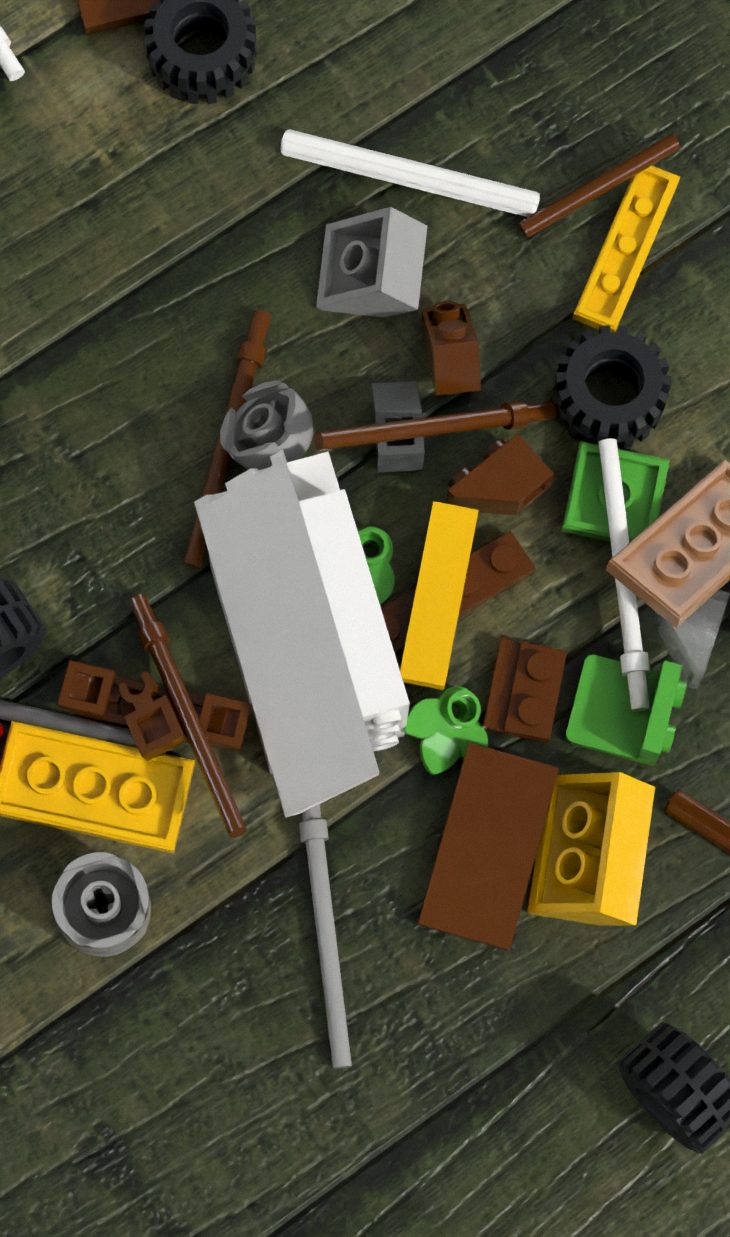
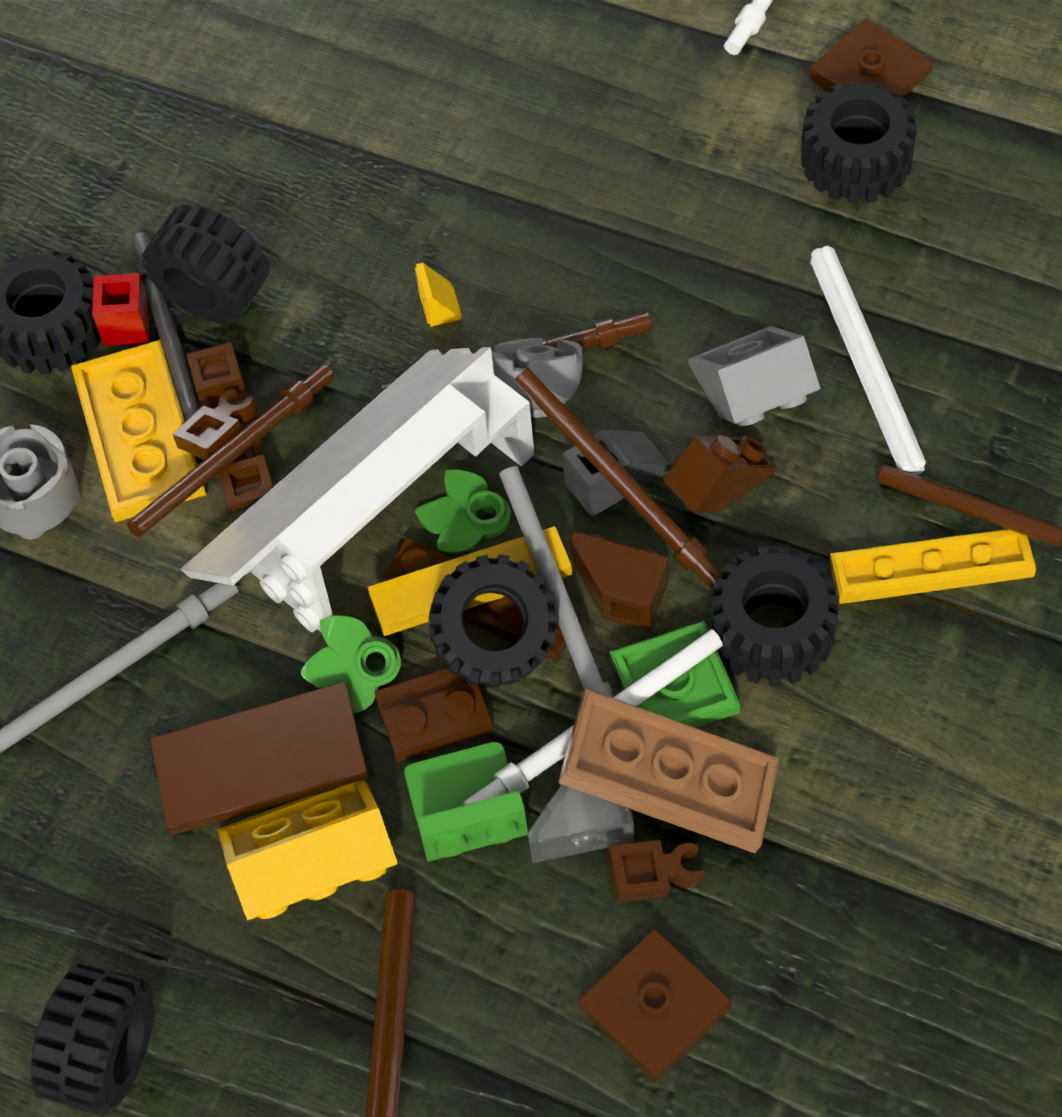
camera: 70 degrees right, 15 degrees down
none -> yellow slope [415,263,462,327]
none -> black tyre [428,555,559,687]
none -> light grey bar [499,466,614,698]

